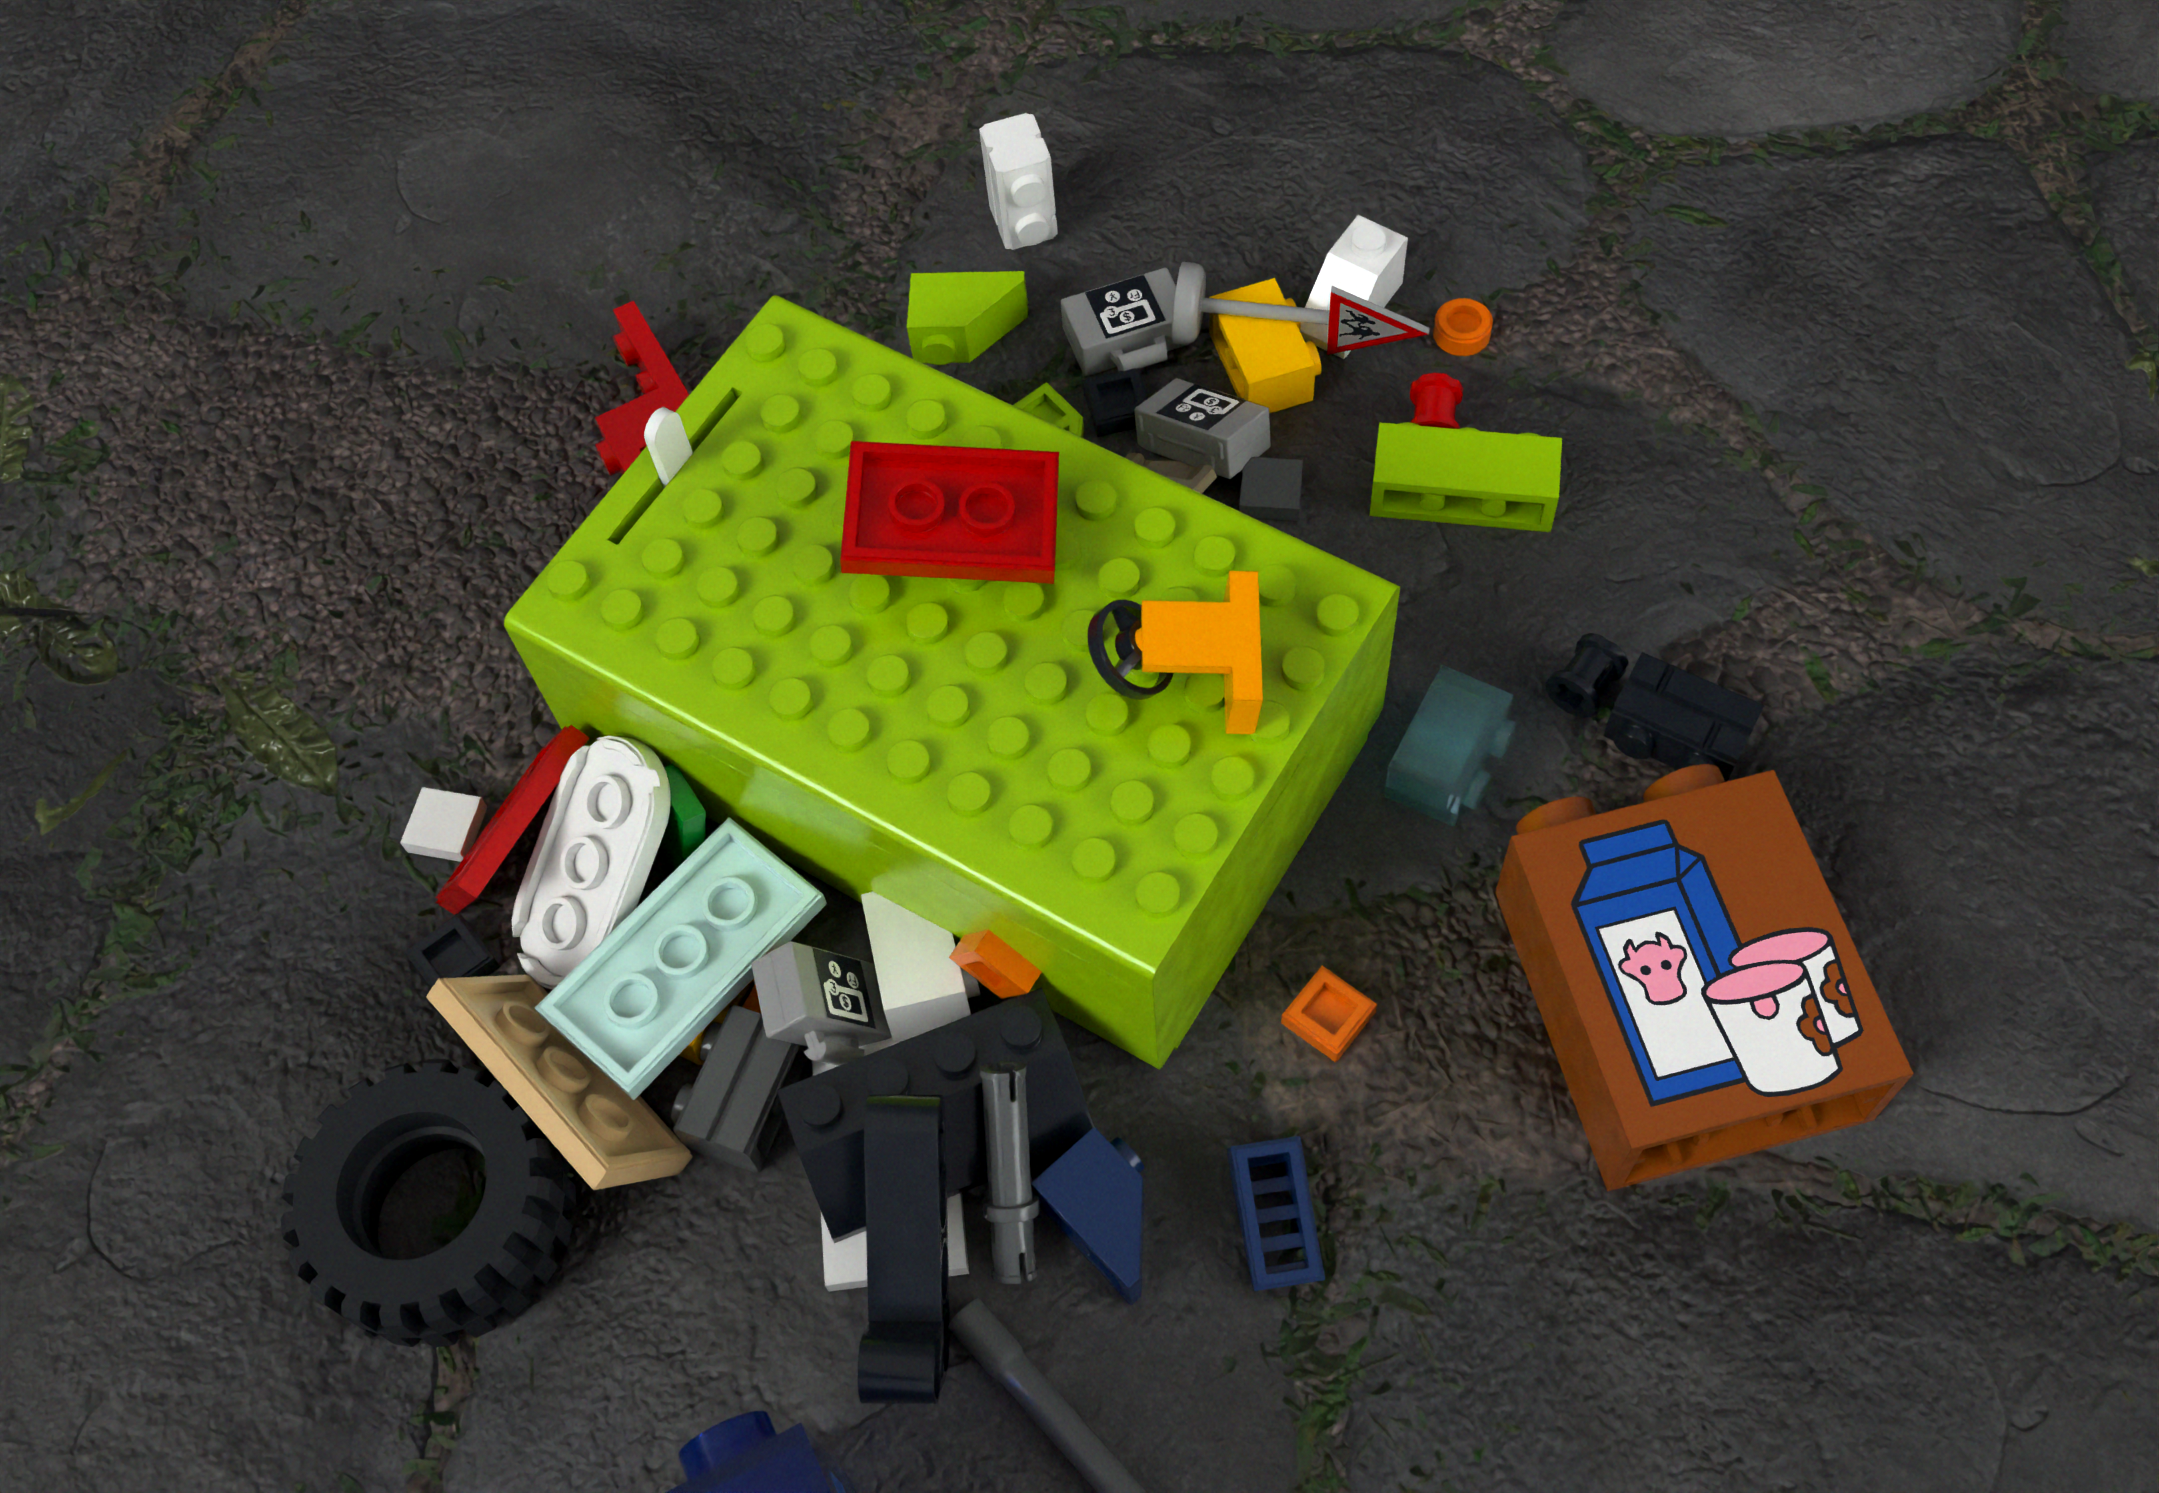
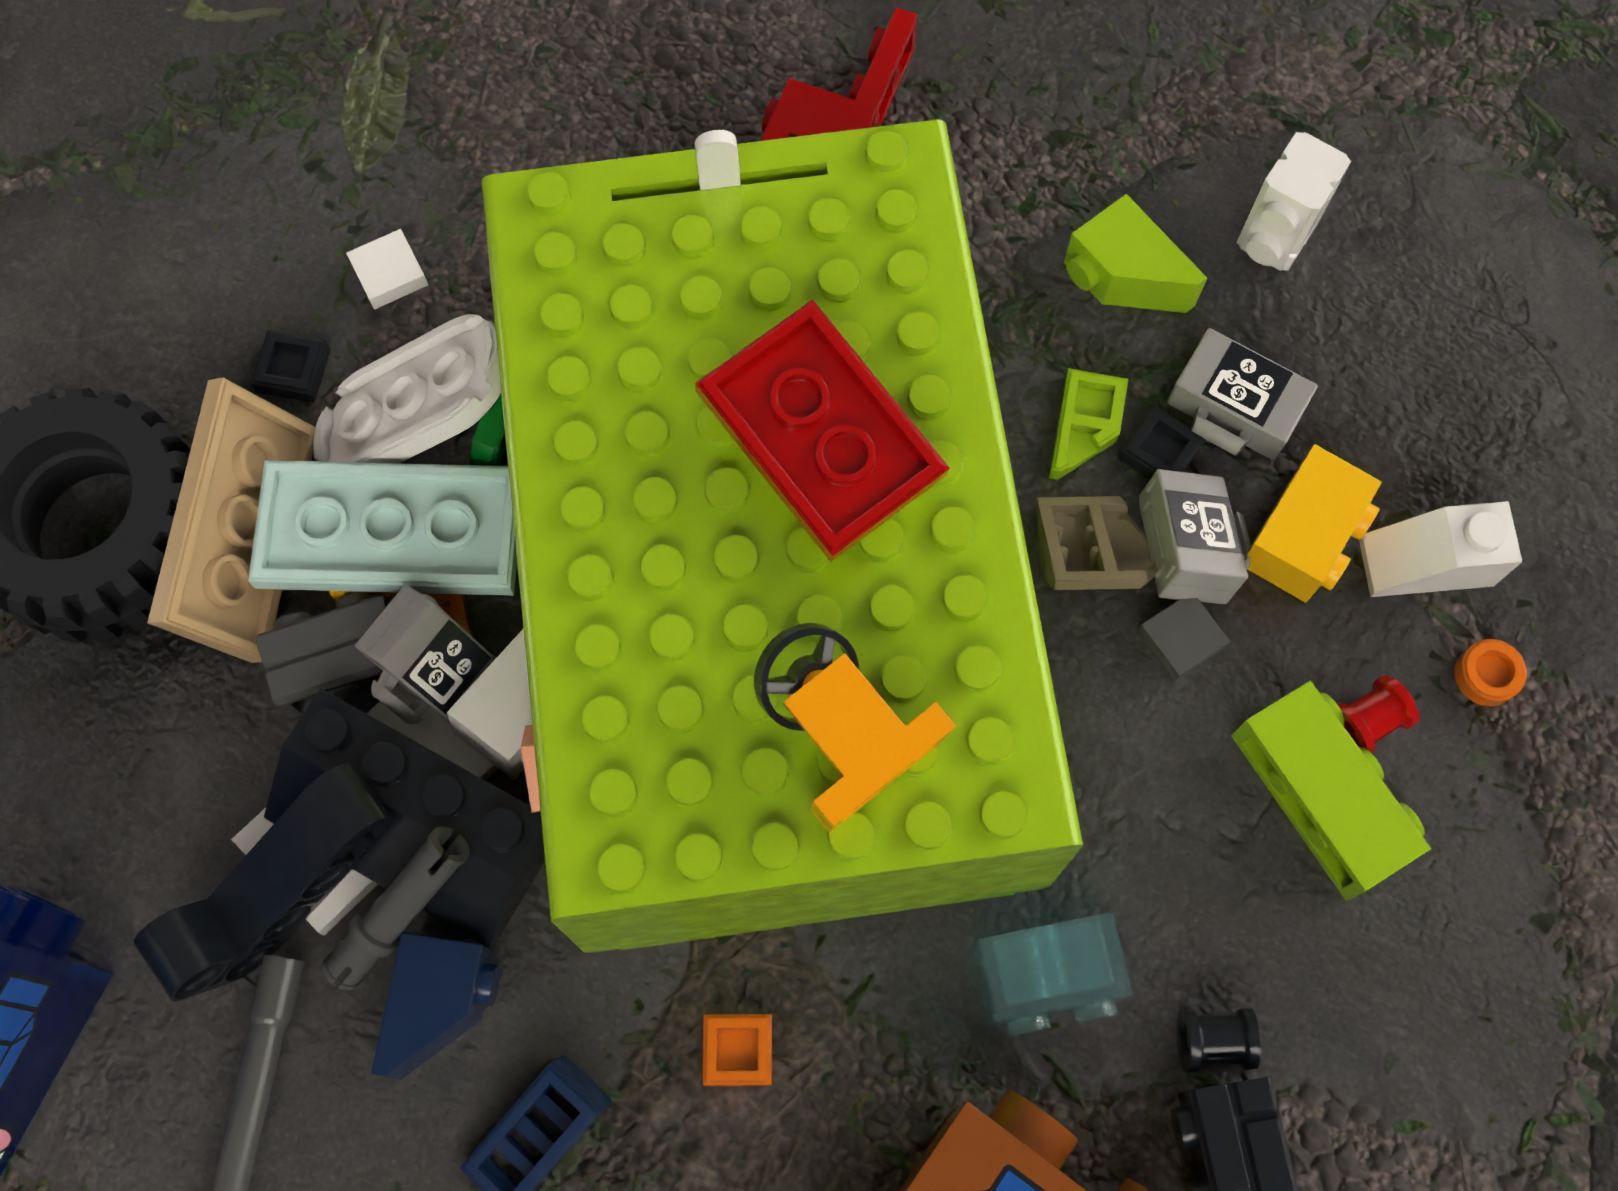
camera: 45 degrees right, 10 degrees up
red tile [435,725,589,915] -> none
light grey piece [1172,262,1430,355] -> none

